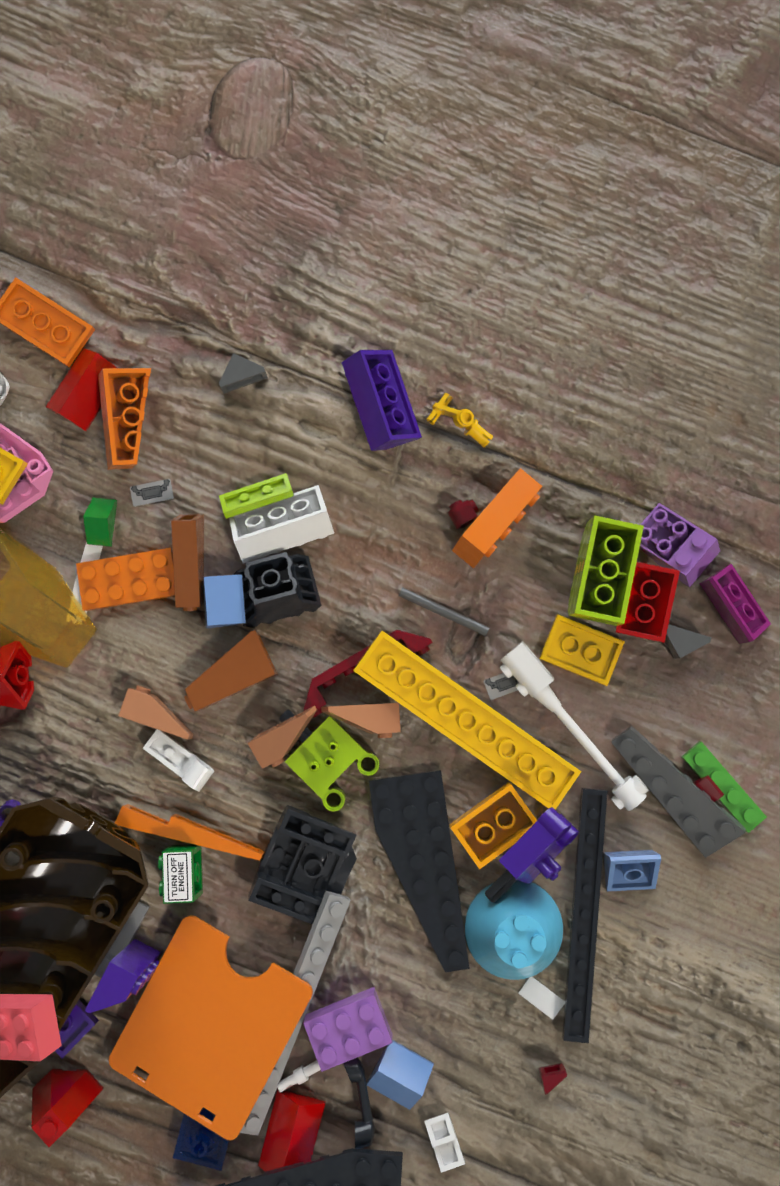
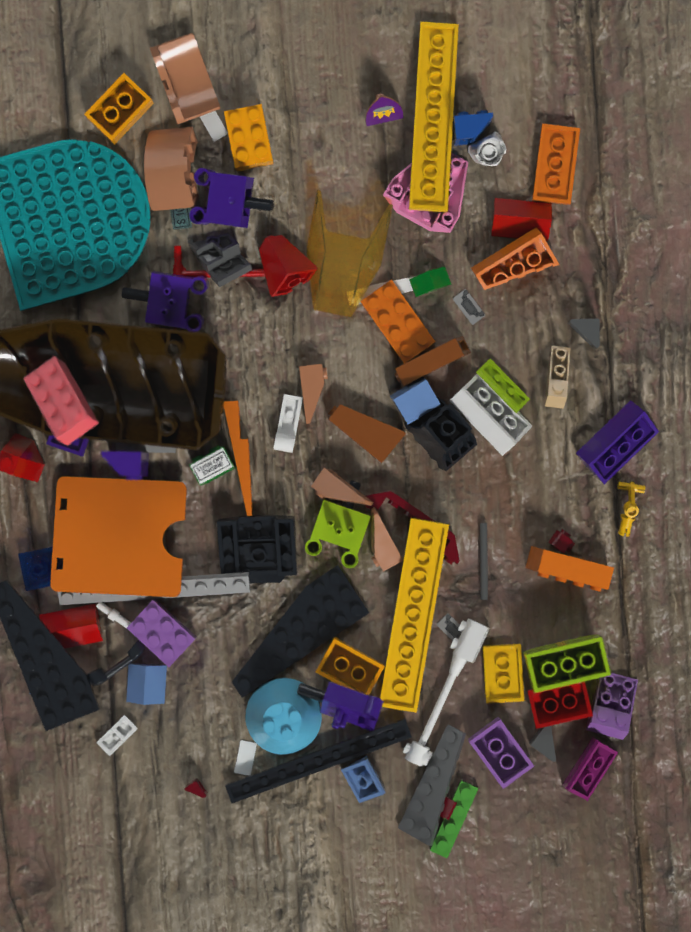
camera: 65 degrees right, 5 degrees up
none -> medium lavender brick [468,717,534,789]
none -> tan slope [545,346,571,409]

